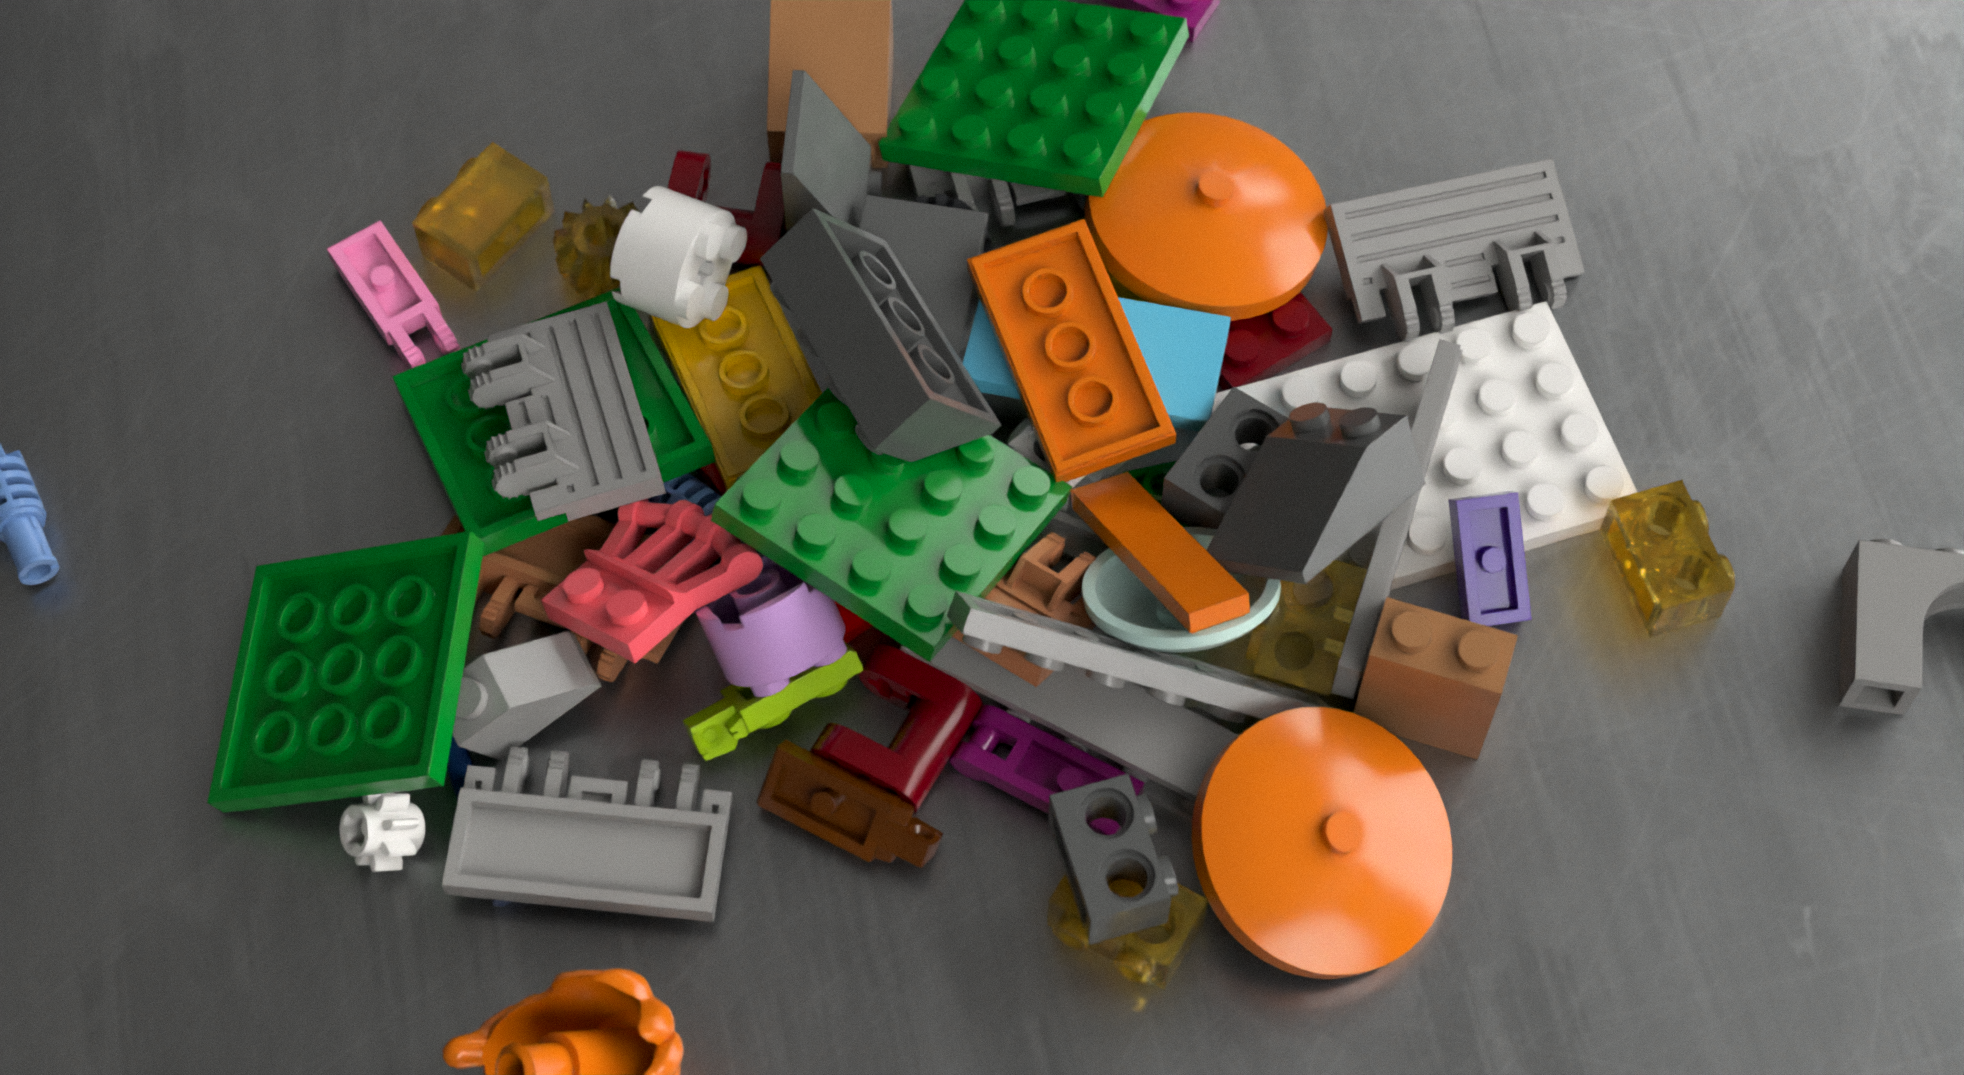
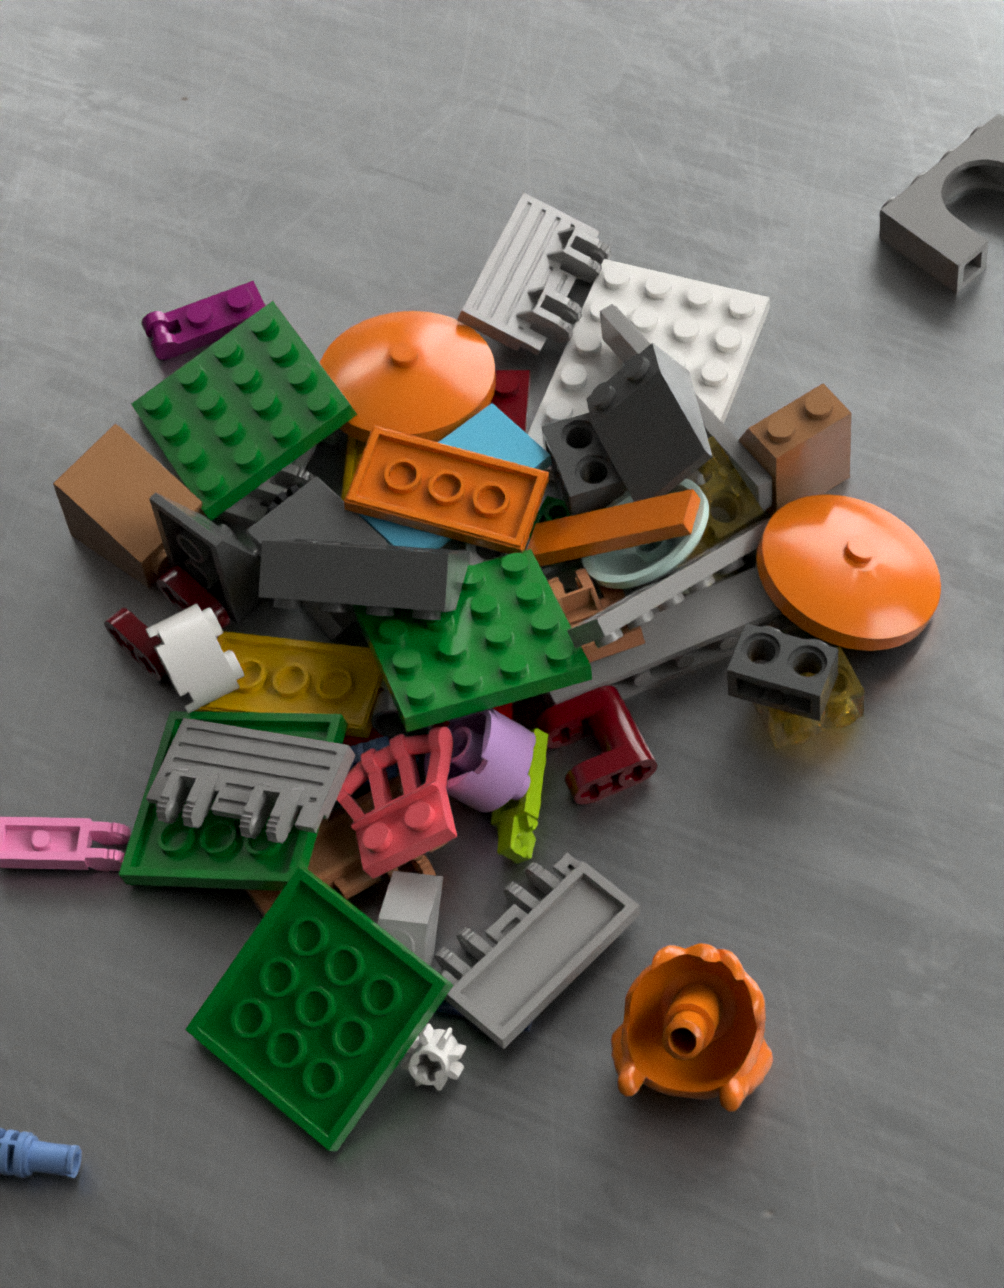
camera: 45 degrees left, 5 degrees down
clear yellow brick [412,142,555,292] -> none
clear yellow gear [553,194,639,296] -> none
reddish brown hinge [756,740,944,868] -> none
magenta plate [949,705,1144,835] -> none
plate [1448,491,1532,626] -> none
clear yellow brick [1600,480,1735,638] -> none

